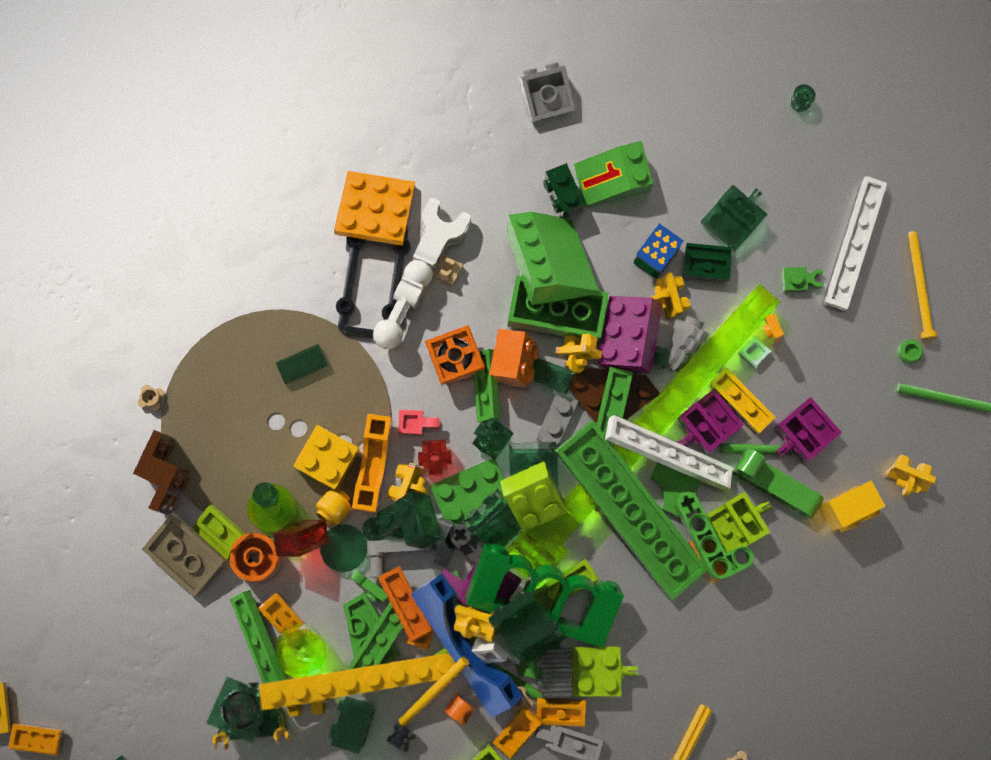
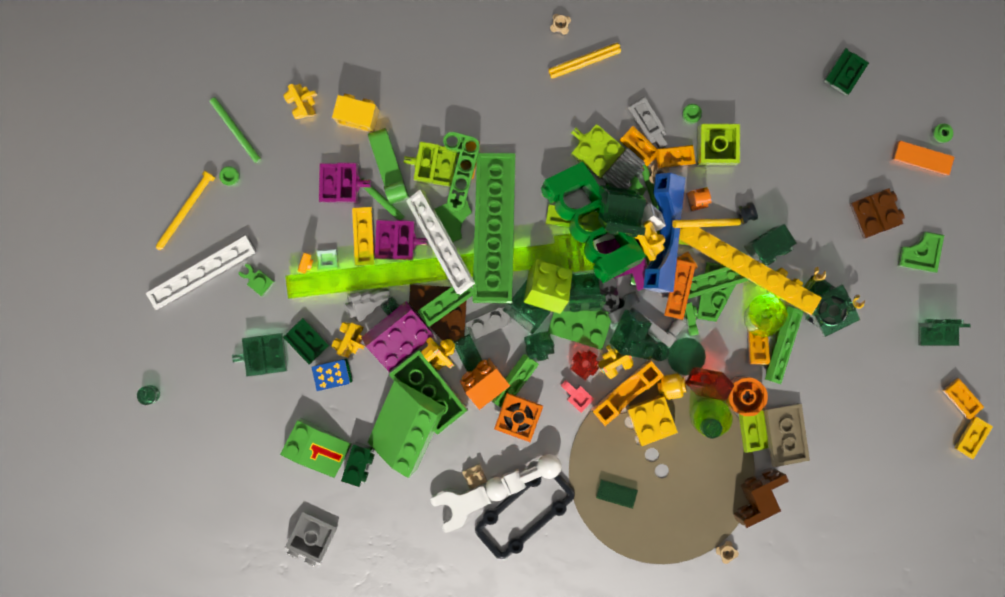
camera: 130 degrees left, 10 degrees up
light orange plate [334,171,415,246] -> none

